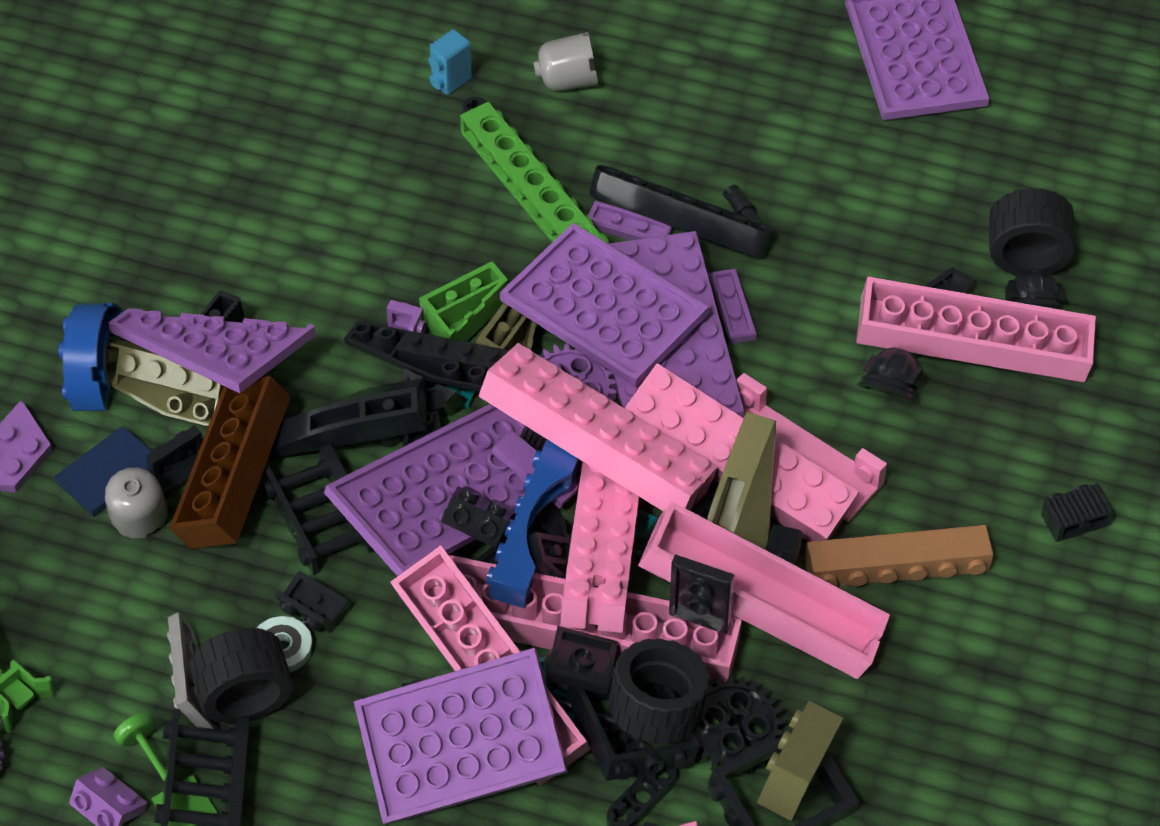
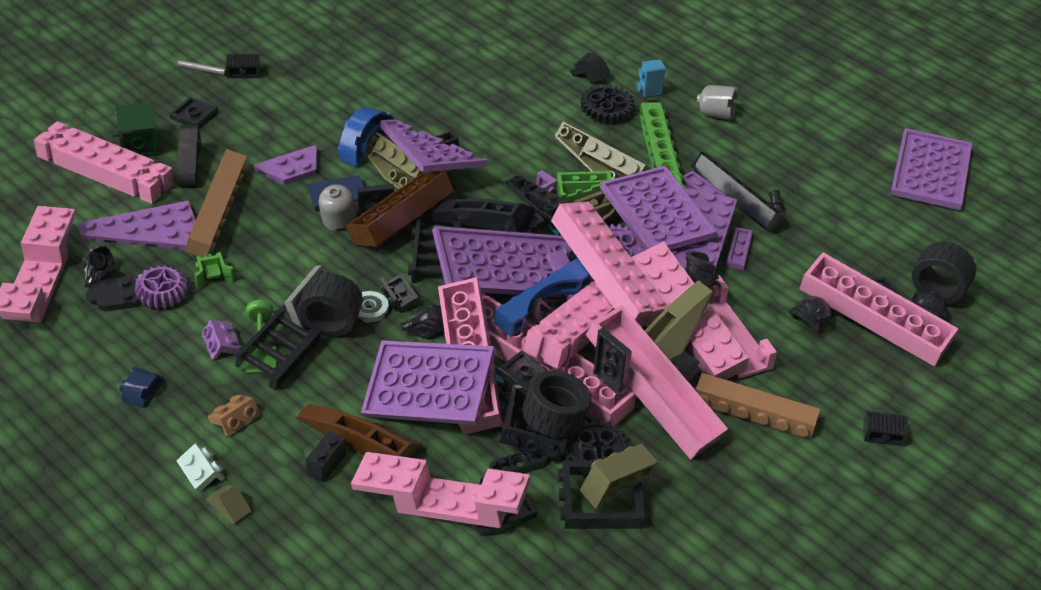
camera: 25 degrees right, 10 degrees down
black bracket [441,486,512,547] -> none
none -> black hair [400,304,445,338]
none -> wedge [555,121,651,179]
none -> black brick [570,53,611,83]
none -> black gear [580,84,635,123]
none -> black helmet [685,251,722,289]

